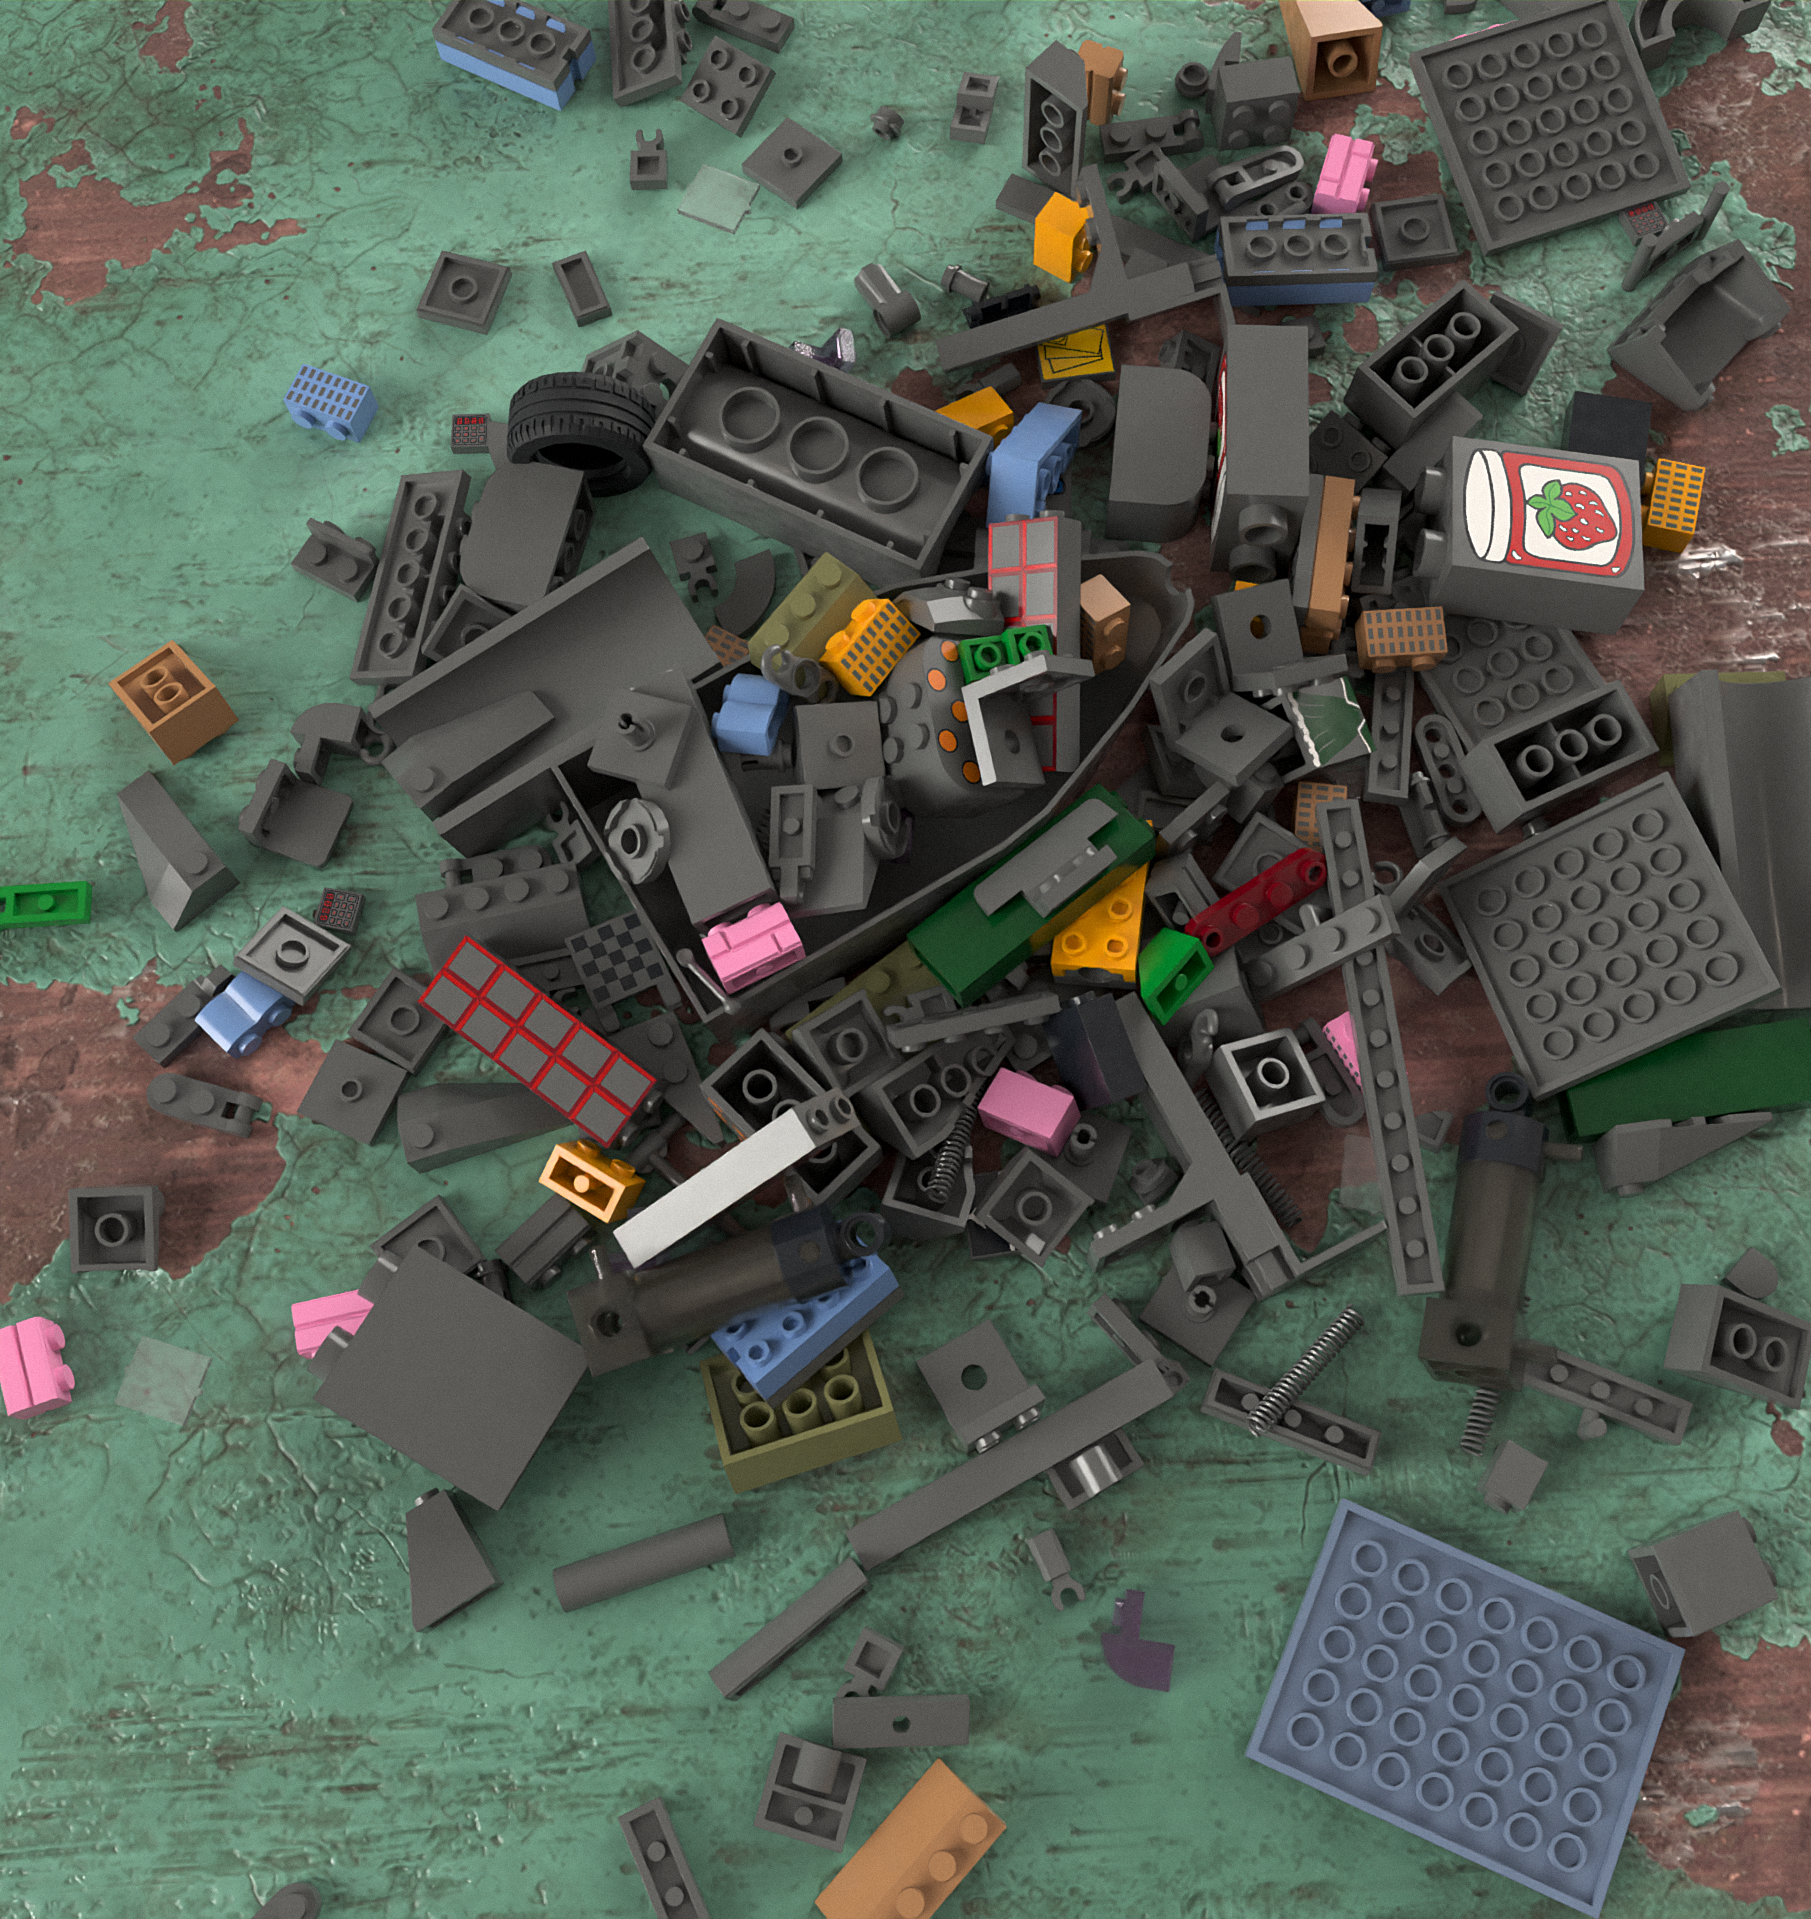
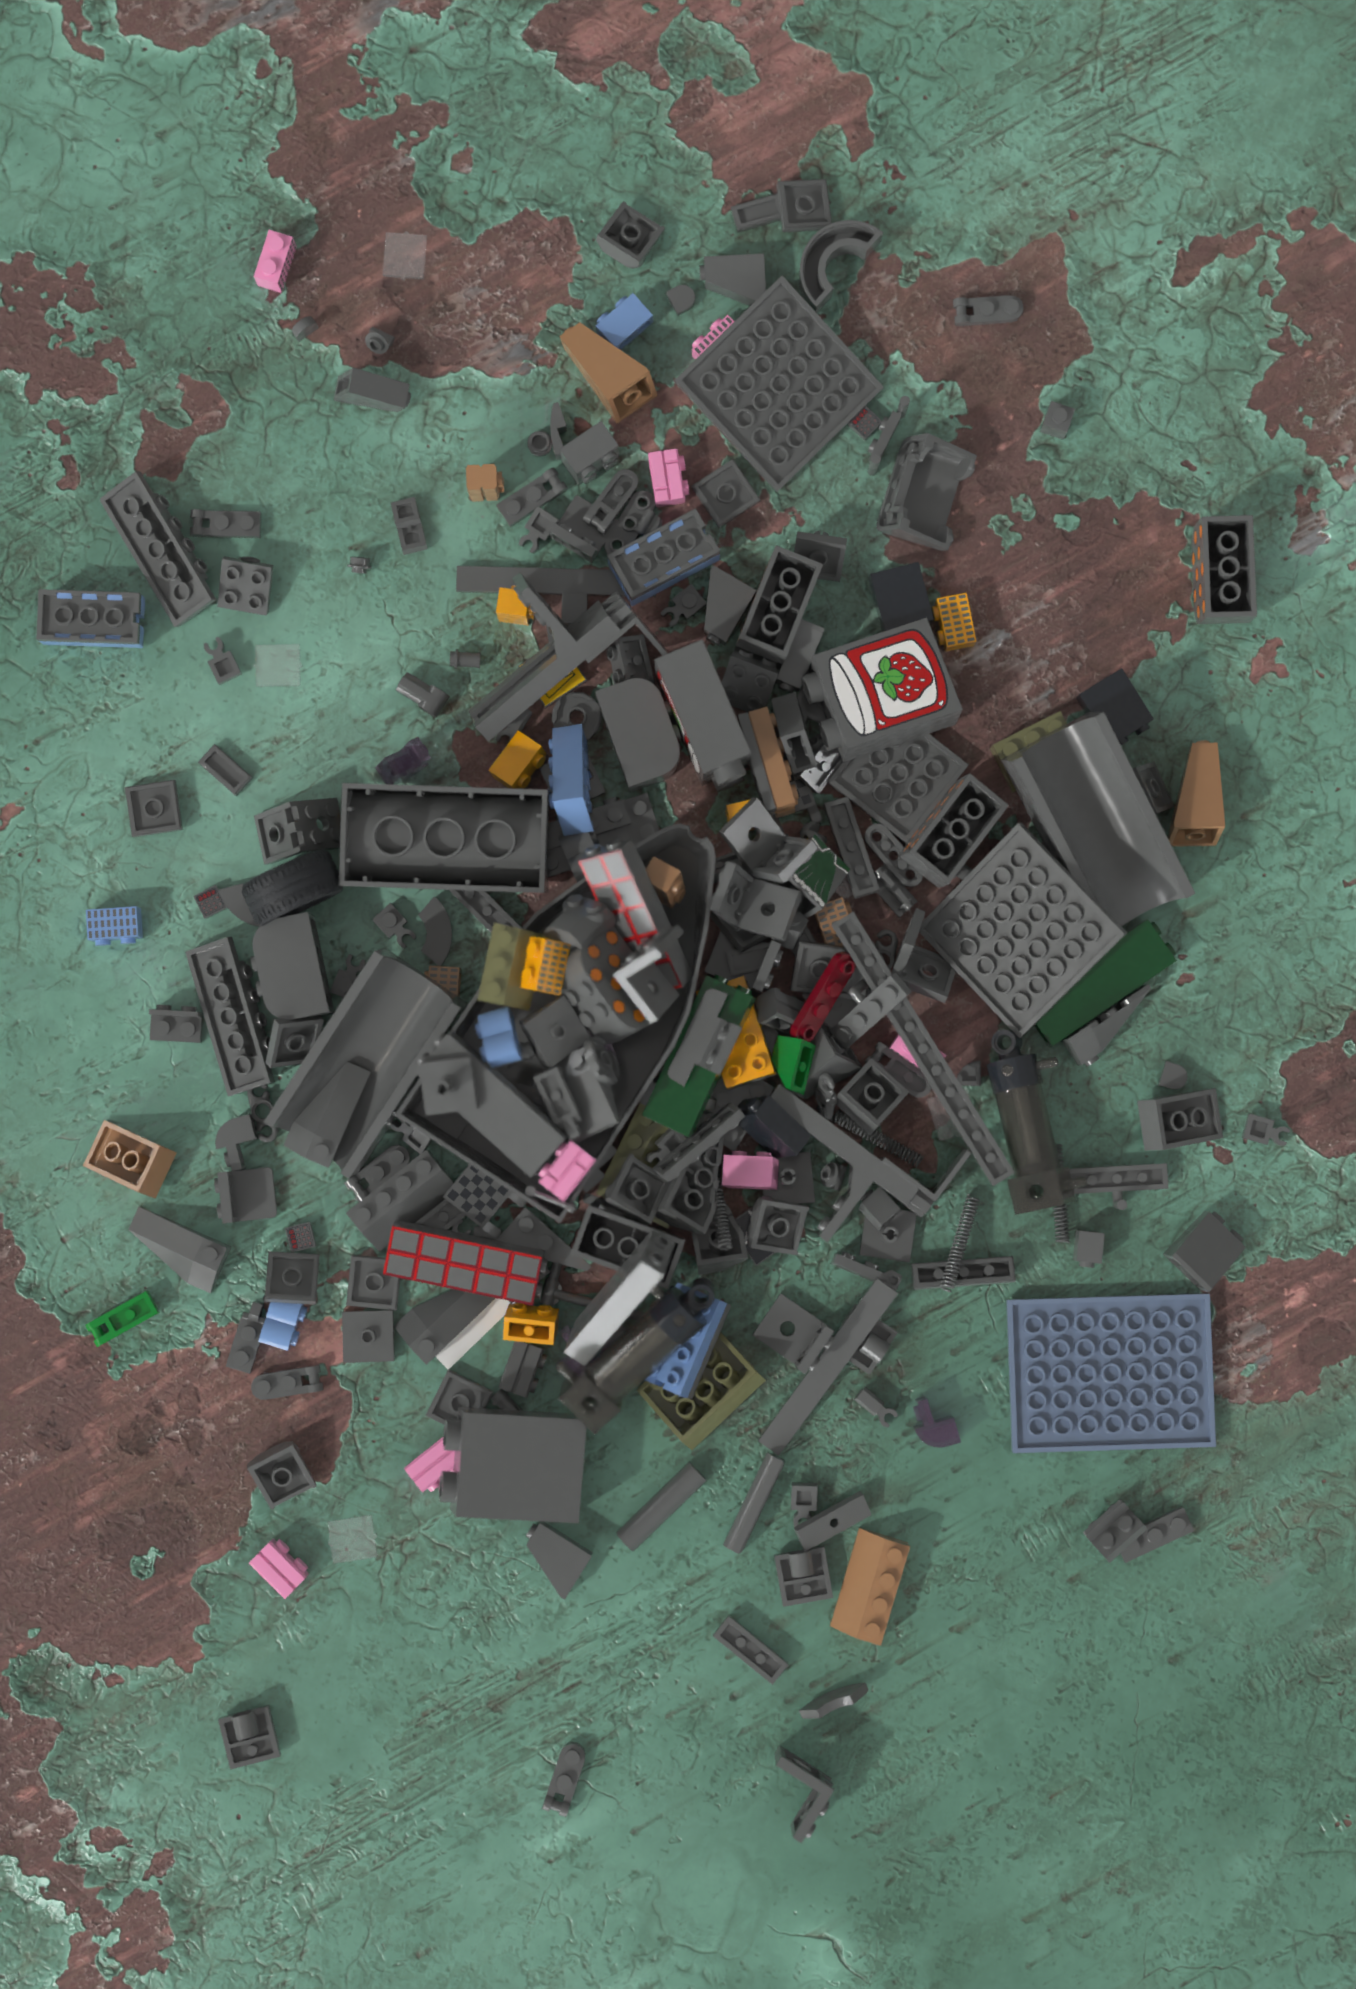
camera: 35 degrees left, 15 degrees up
dark grey tile [604,798,671,884] -> none
dark grey plate [741,117,843,209] -> none
dark grey piece [760,644,839,704] -> none
green slope [957,624,1053,685] -> none
black hinge [962,283,1041,329] -> none
dark grey slope [1022,40,1088,200] -> none
medium nougat brick [1354,606,1448,673] -> none
none -> white sticker [435,1298,515,1369]
none -> dark grey slope [704,565,756,646]

